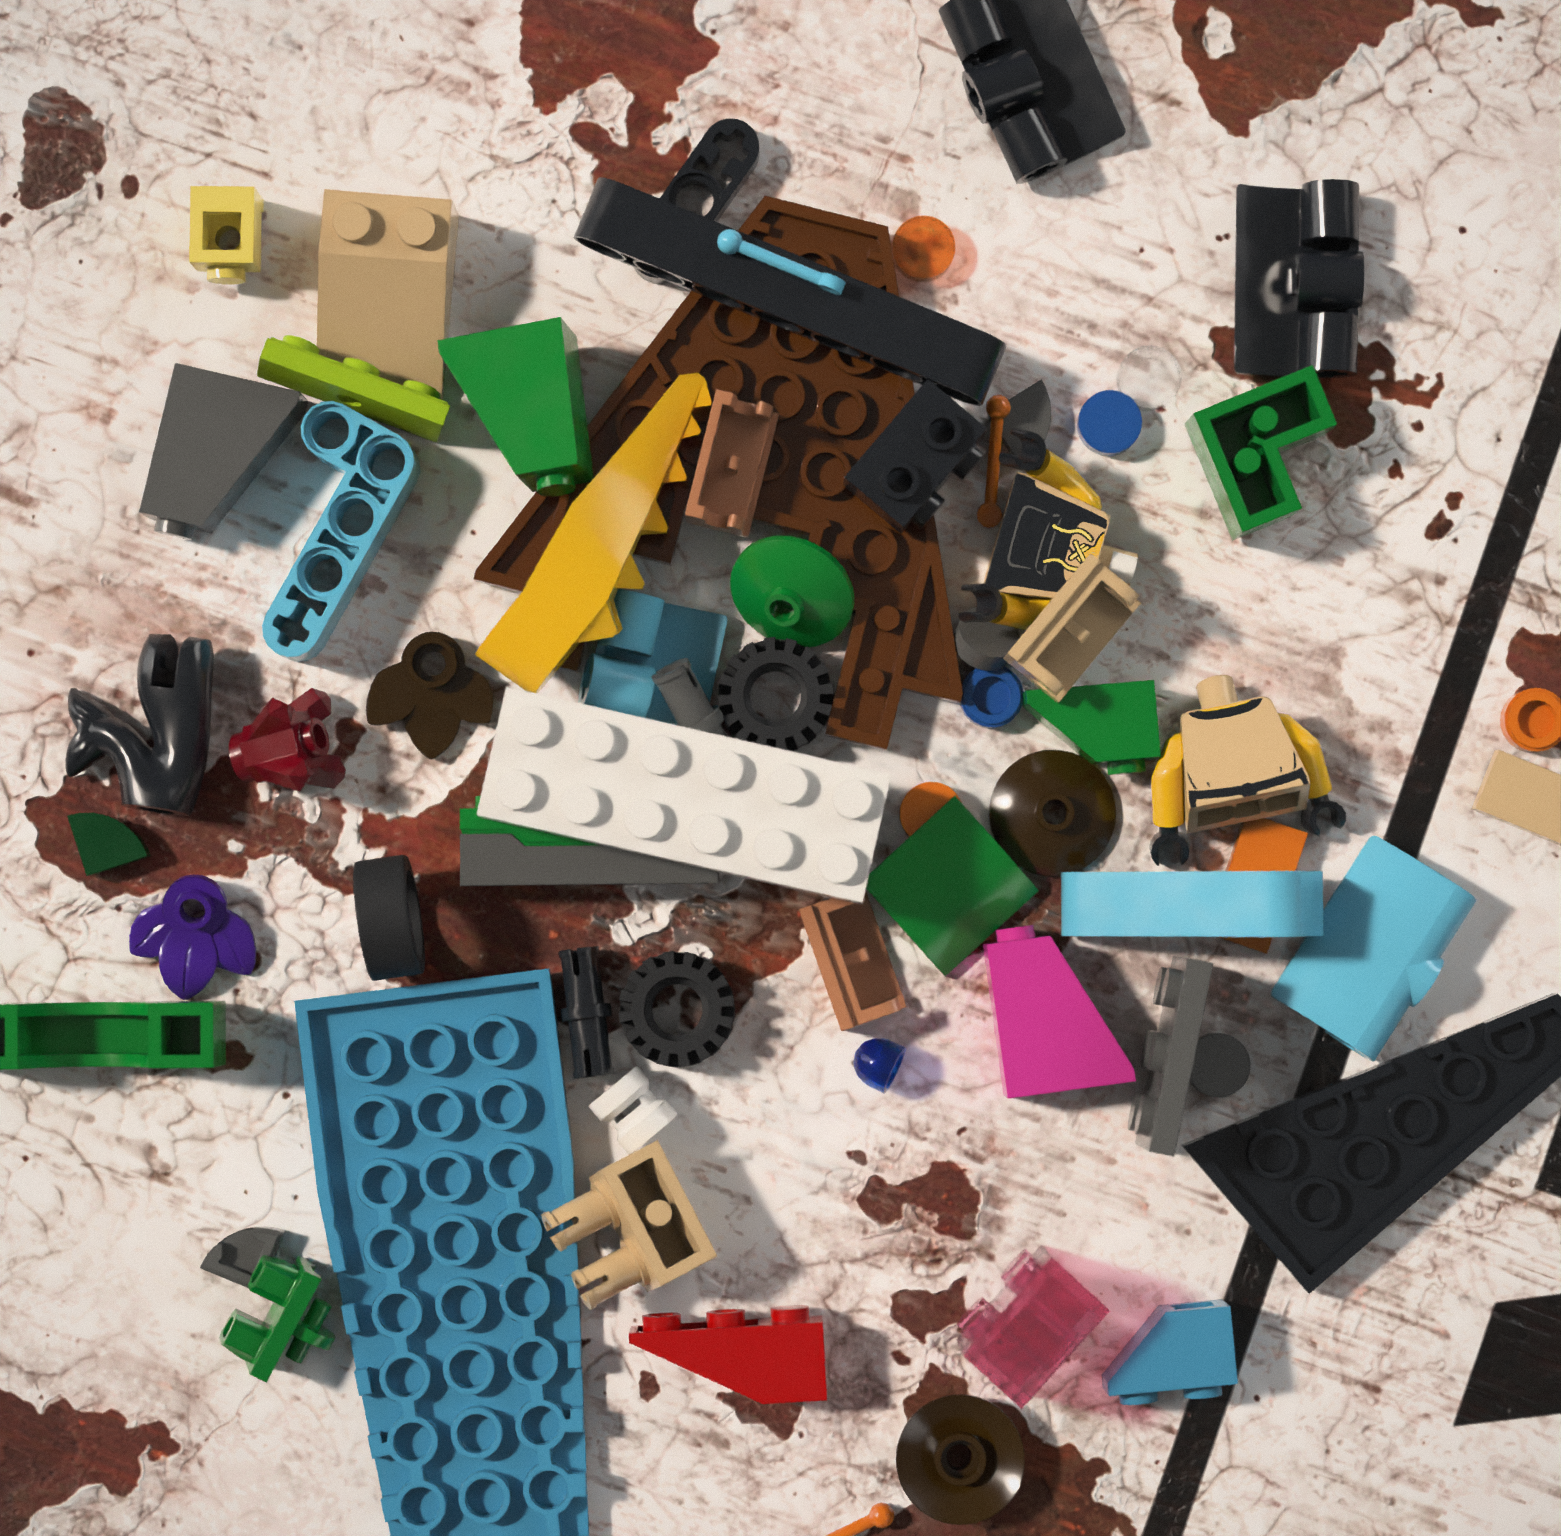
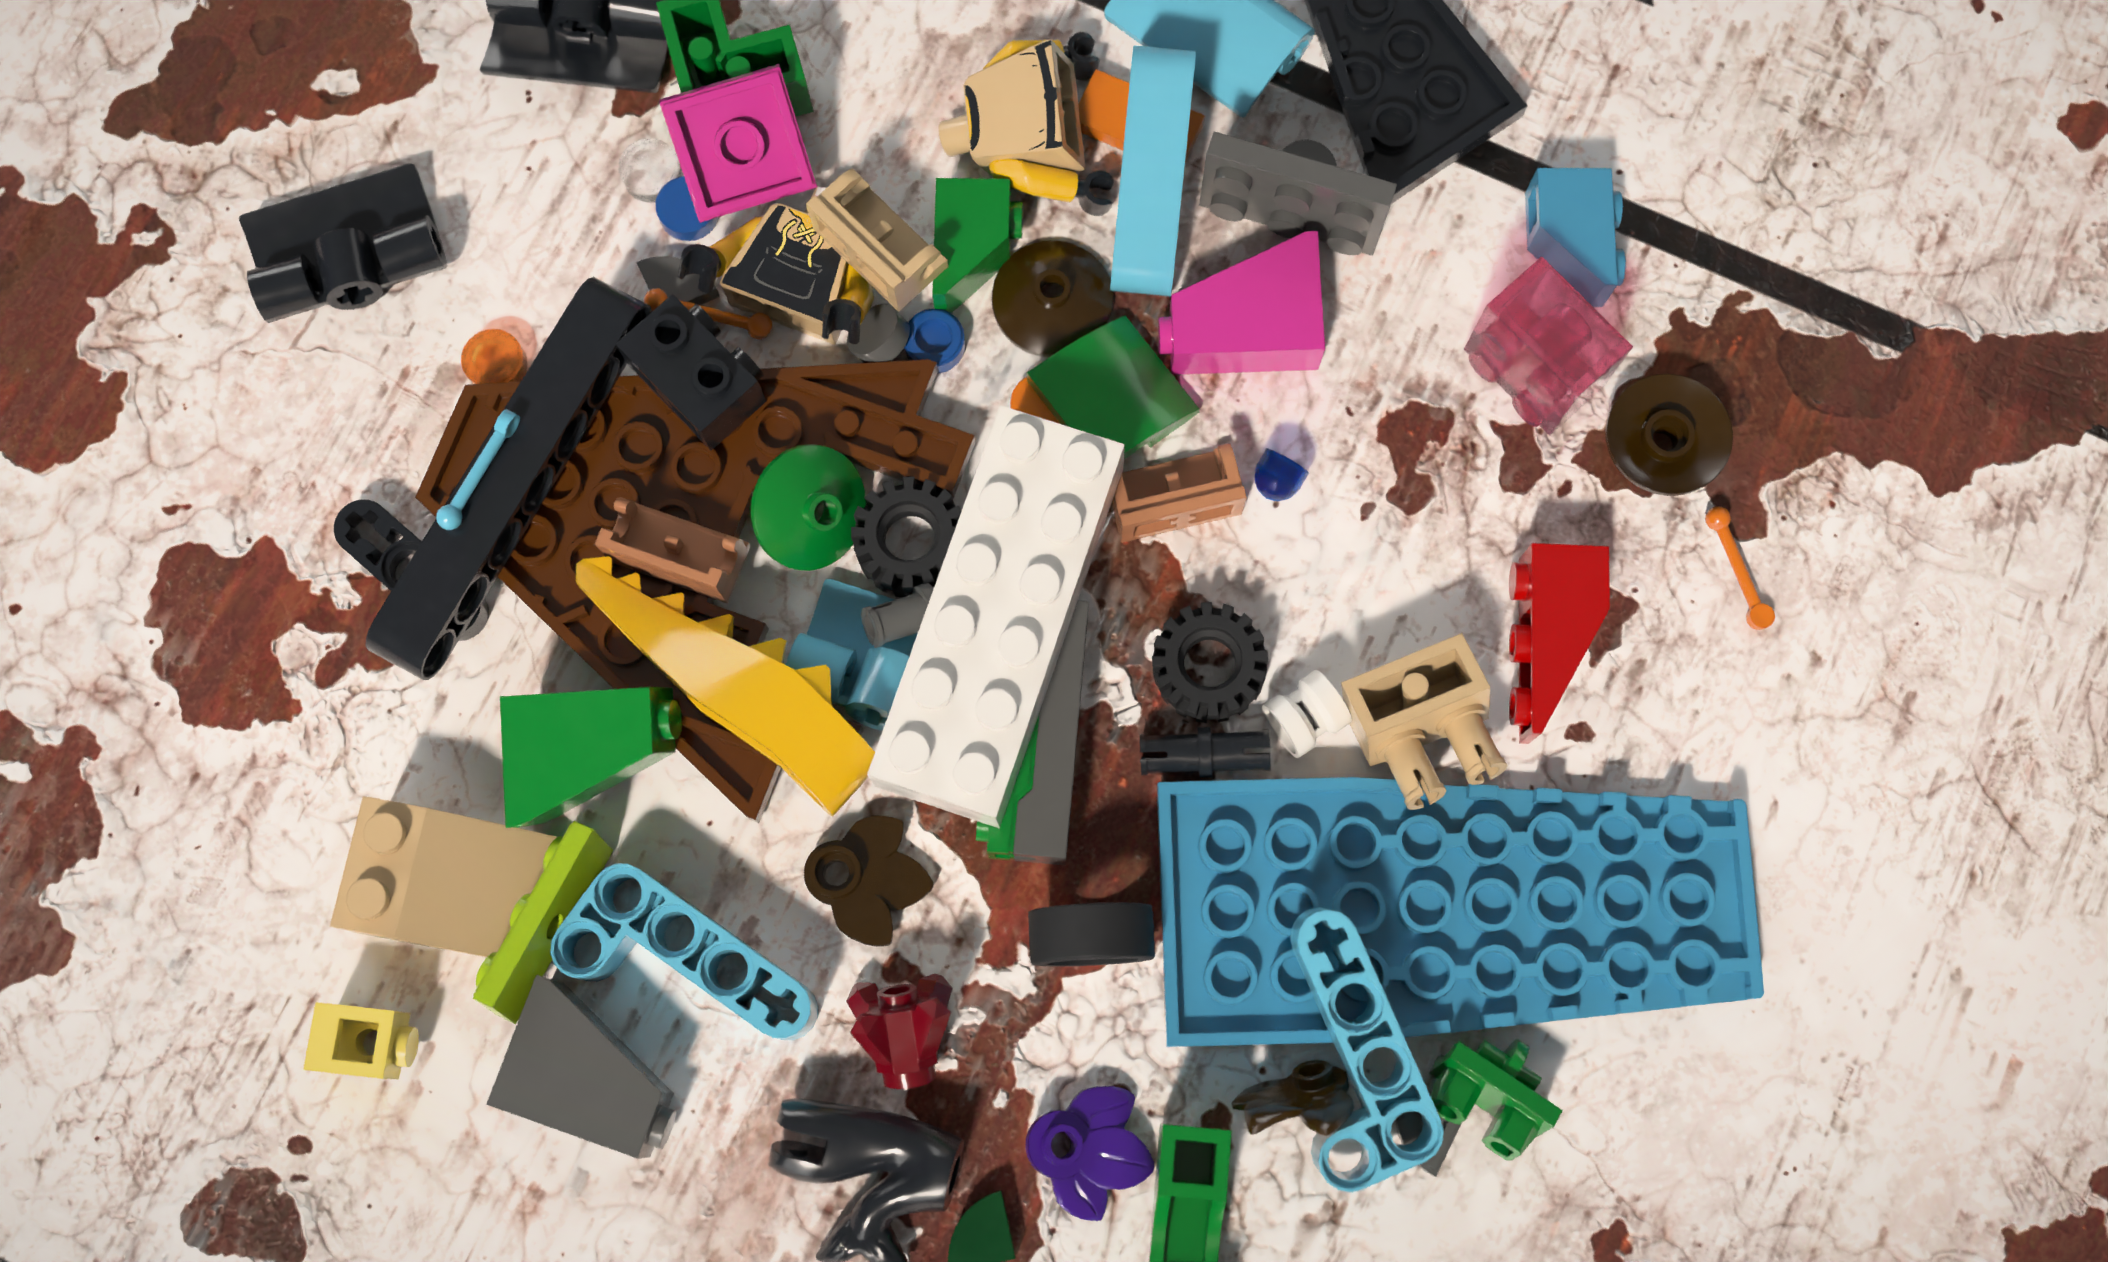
camera: 80 degrees left, 10 degrees down
none -> dark pink tile [659,64,817,222]
none -> dark brown plate [1231,1060,1354,1136]
none -> medium azure beam [1290,907,1444,1192]

